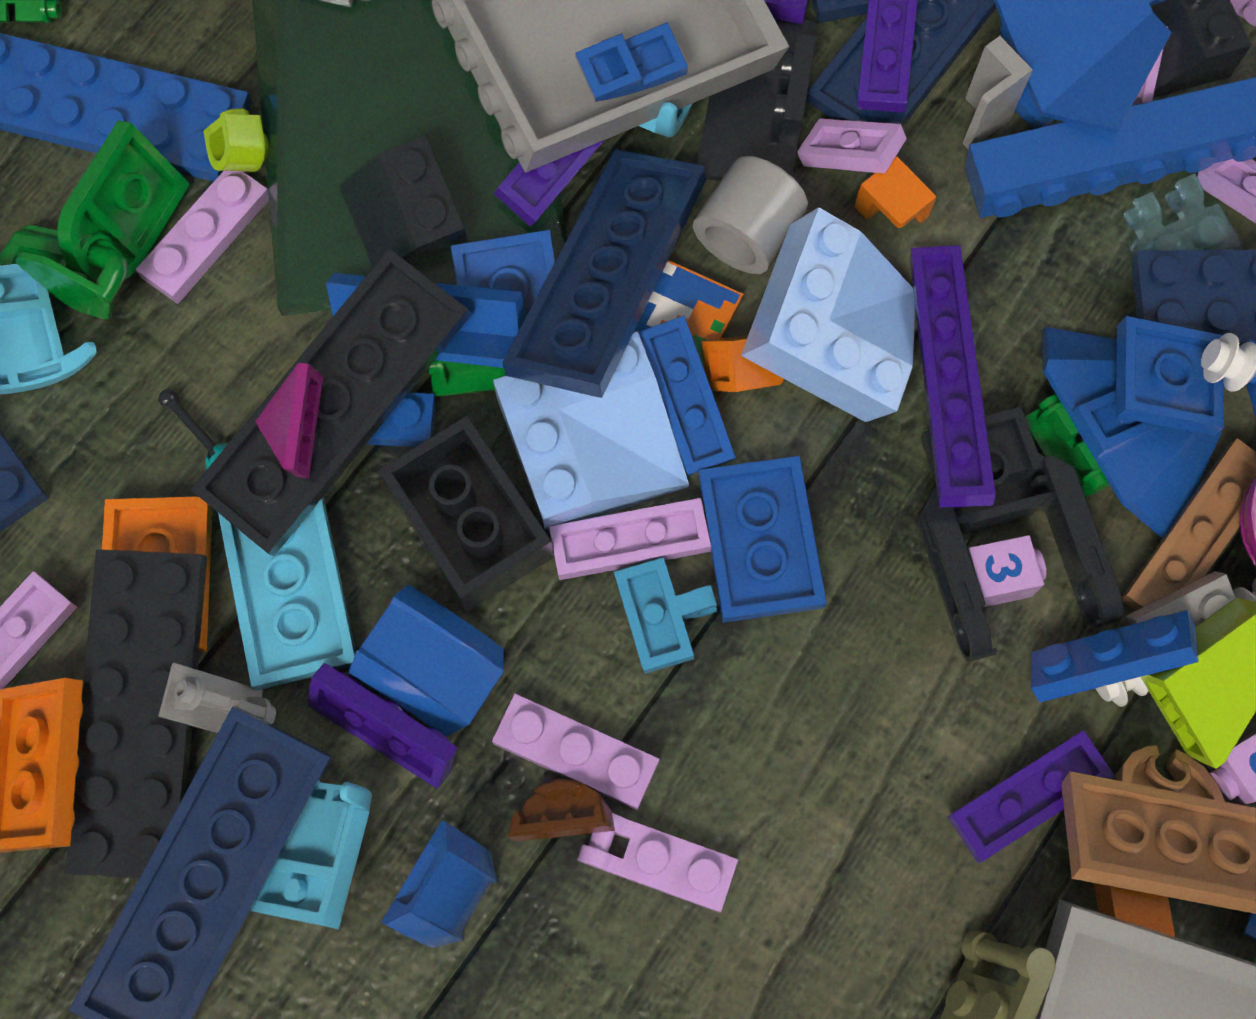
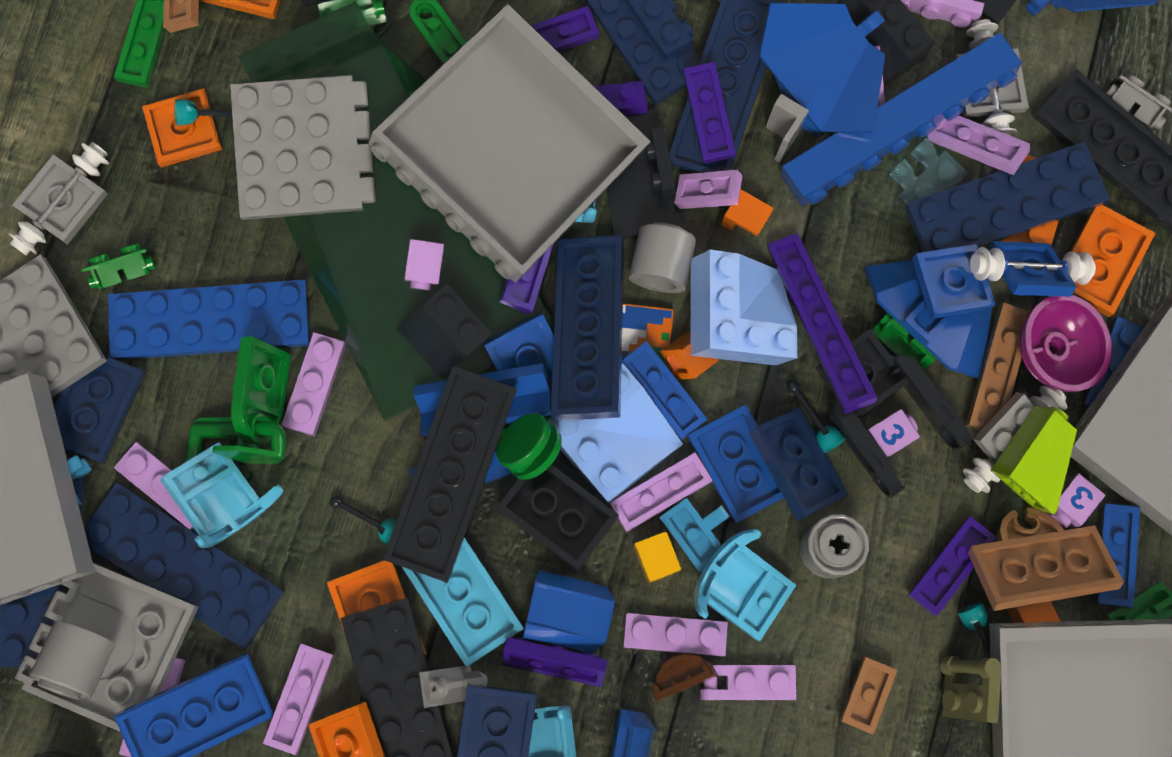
camera: 25 degrees left, 5 degrees up
lime plate [203,109,269,172] -> none
magenta slope [255,363,323,479] -> none
blue slope [575,22,688,102] -> none
blue plate [1031,610,1199,703] -> none
none -> lavender brick [404,239,444,291]
none -> green head [496,413,562,480]
none -> yellow panel [633,532,681,583]
none -> medium azure piece [693,529,796,641]
none -> dark blue plate [748,408,848,521]
none -> hinge [787,381,846,454]
none -> light grey piece [799,514,869,579]
none -> medium nougat plate [839,657,898,735]
none -> teal hinge [958,602,990,656]

